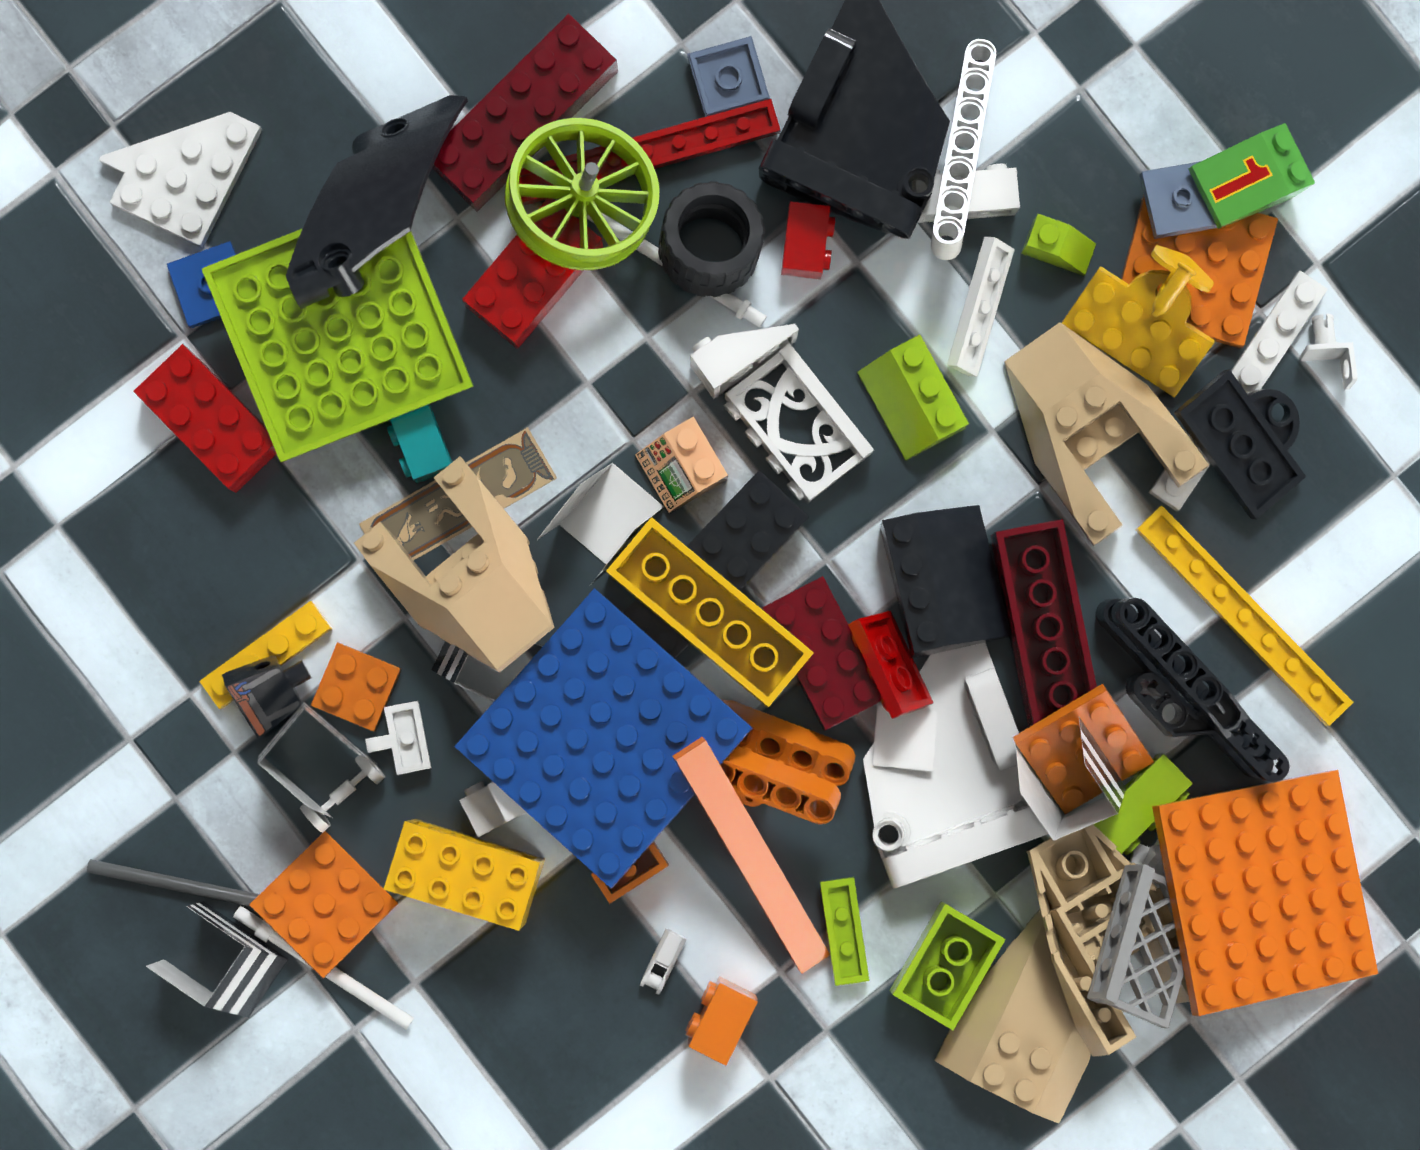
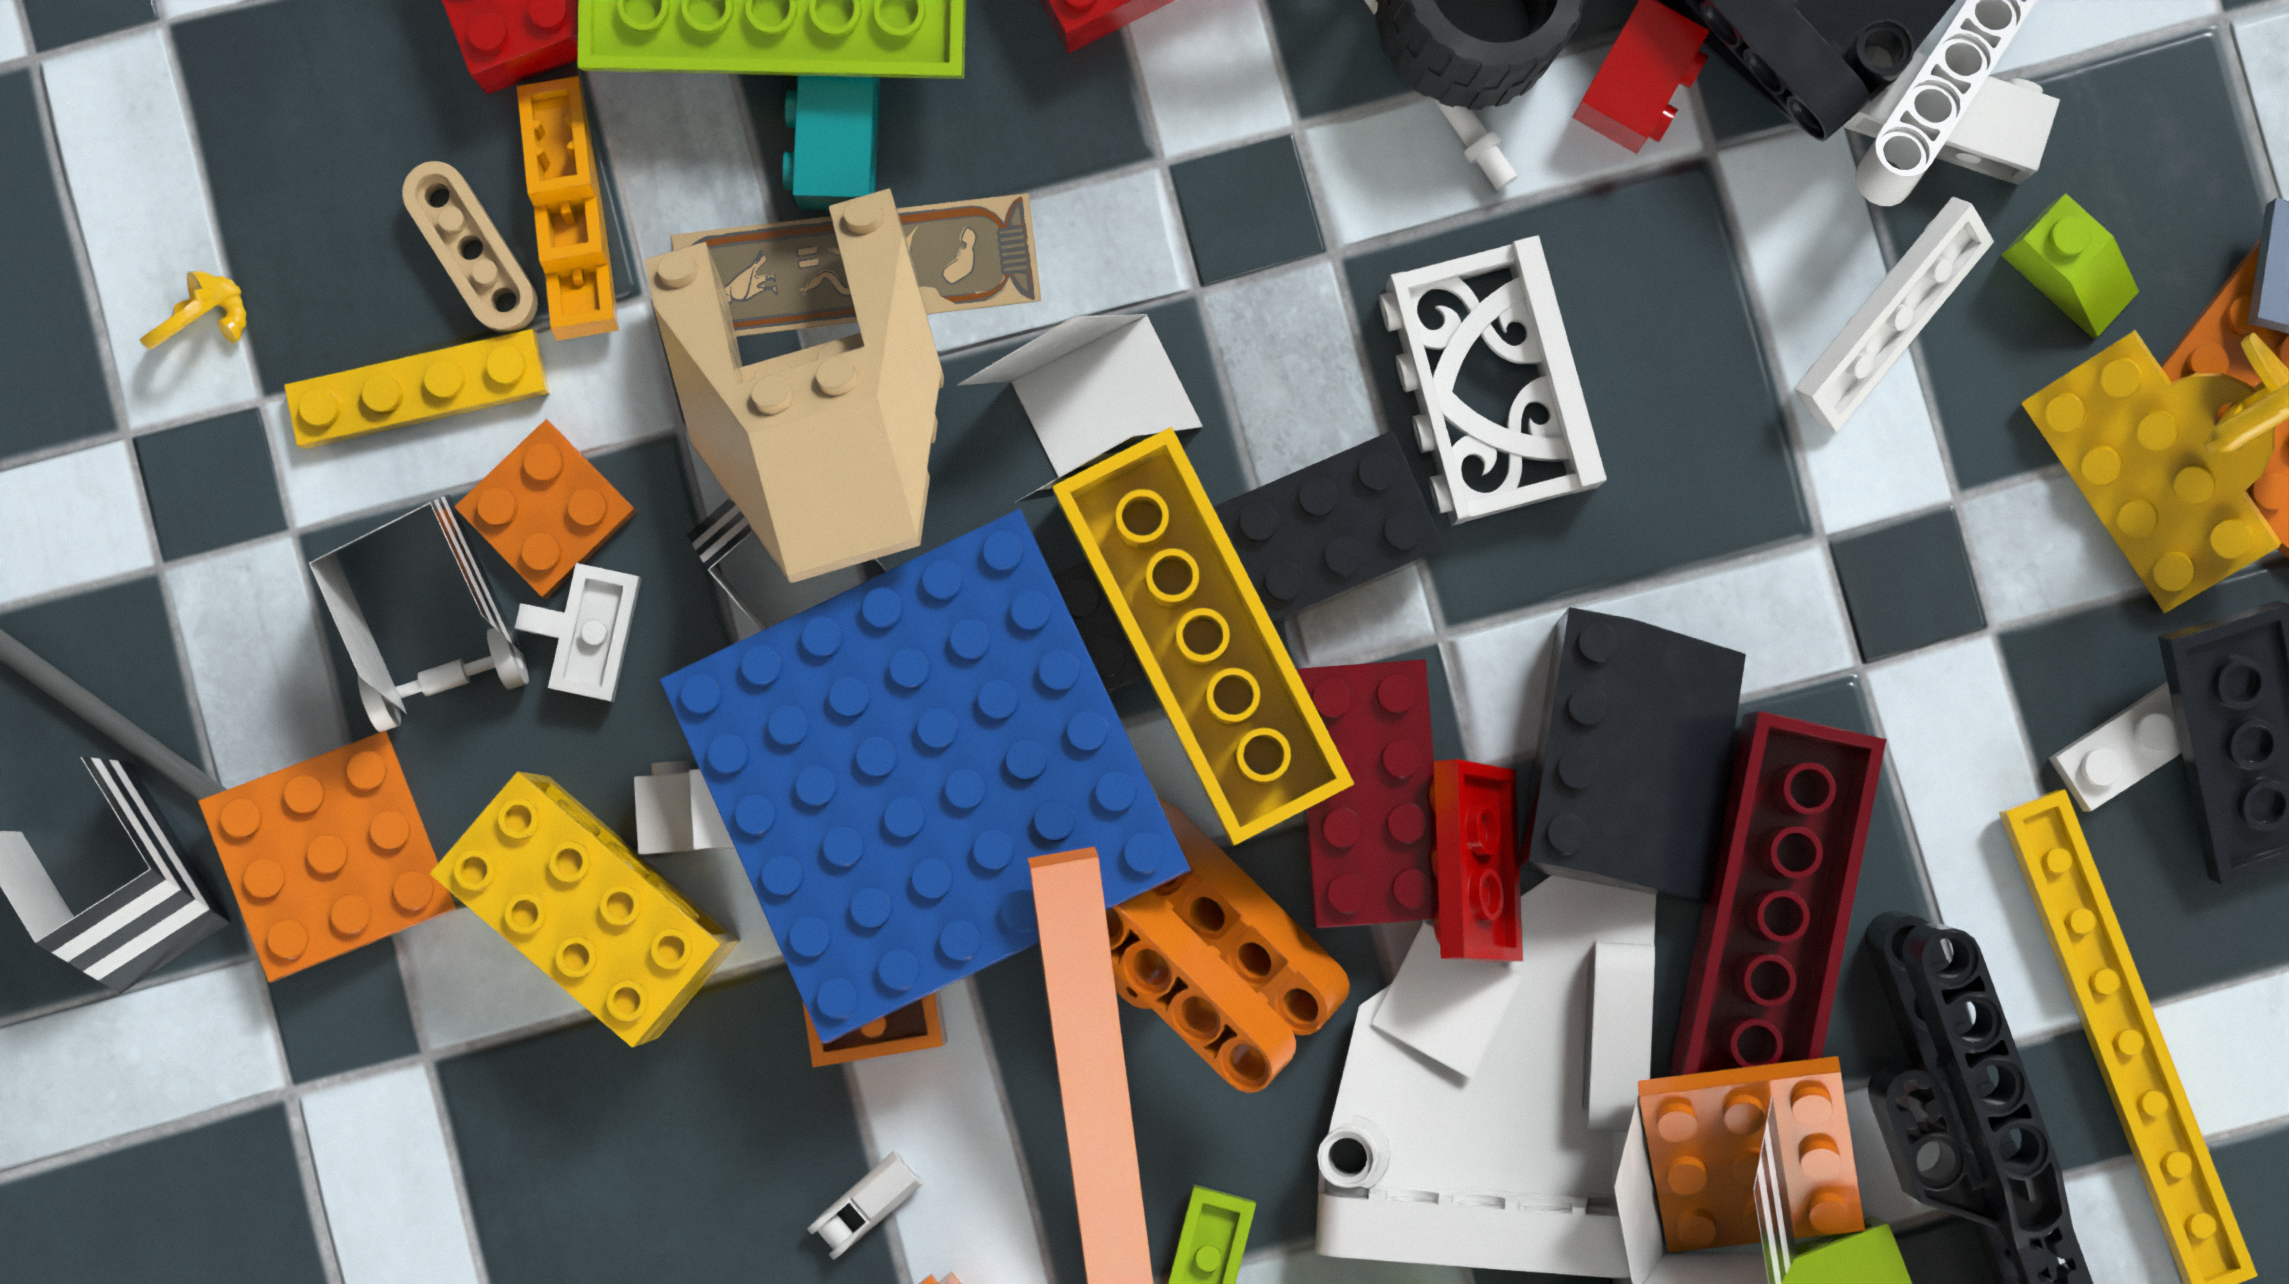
camera: 25 degrees right, 0 degrees up
black torso [222,655,312,739] -> none
white bar [233,906,414,1030] -> none
light nougat slope [635,416,728,513] -> none
white slope [690,324,799,399] -> none
lime slope [857,334,969,461] -> none
tan wedge [1004,322,1209,546] -> none
none -> yellow piece [139,270,247,349]
none -> tan plate [402,161,538,333]
none -> light orange slope [517,76,619,341]

